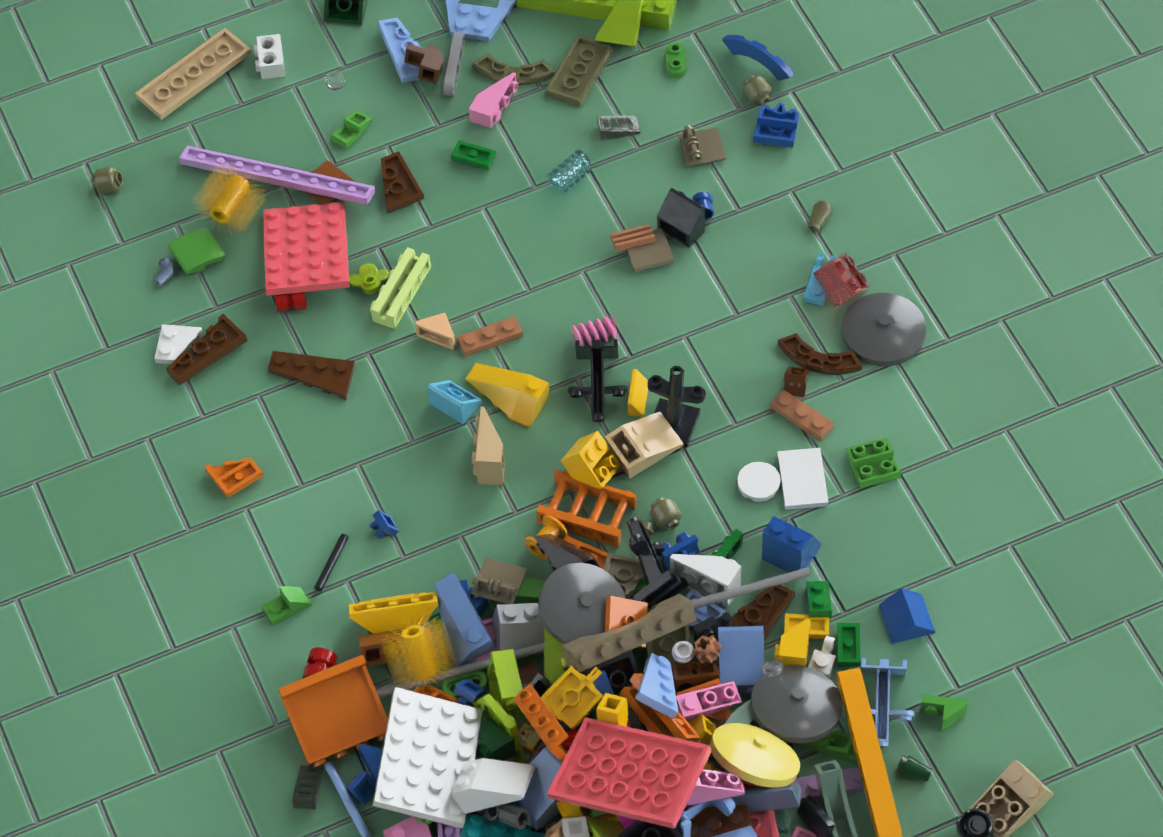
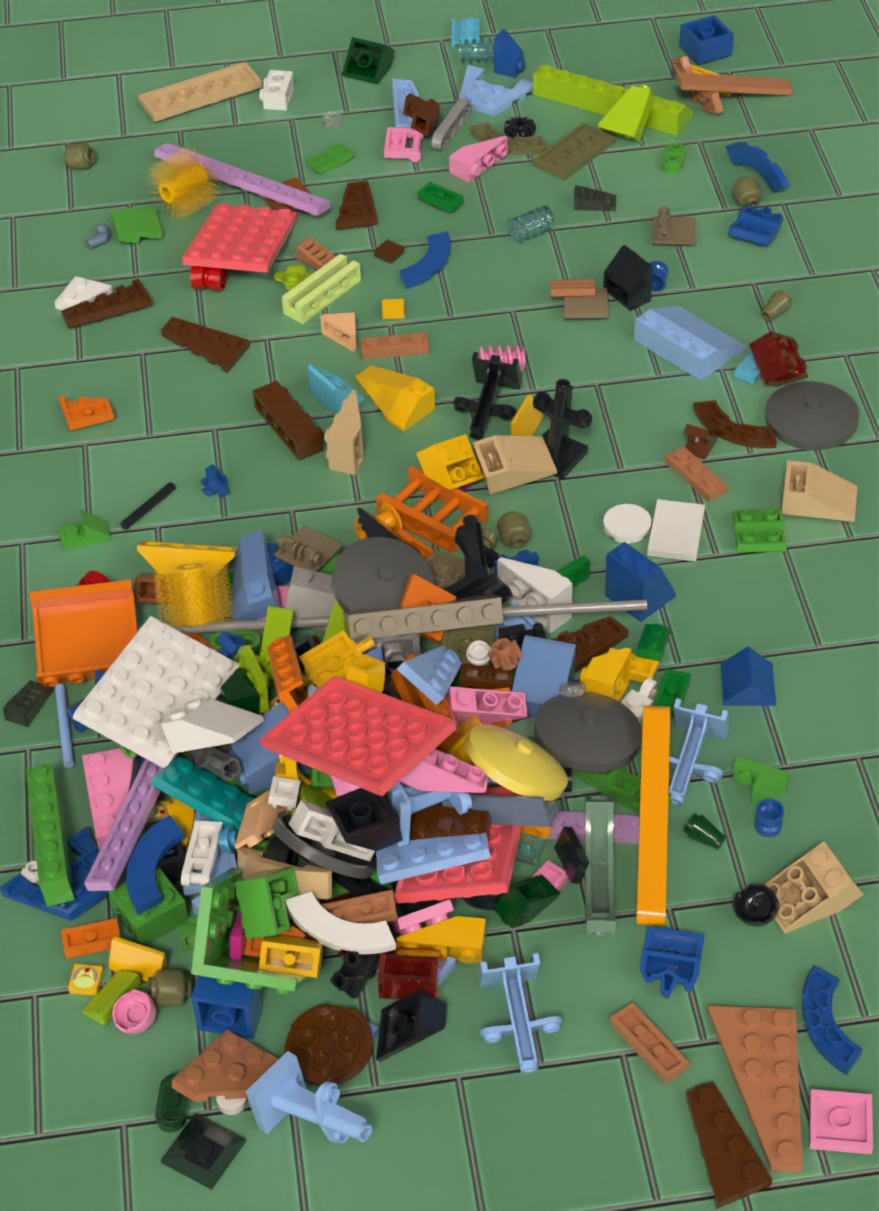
camera: 15 degrees right, 10 degrees down
none -> reddish brown brick [252,381,324,460]
none -> nougat slope [296,237,335,270]
none -> reddish brown tile [374,239,404,264]
none -> yellow tile [382,299,405,319]
none -> bright pink plate [384,127,424,162]
none -> blue tile [399,231,451,289]
none -> black gear [504,116,536,138]
none -> light blue slope [634,306,746,381]
none -> blue wheel [754,799,784,837]
none -> tan slope [782,460,858,522]

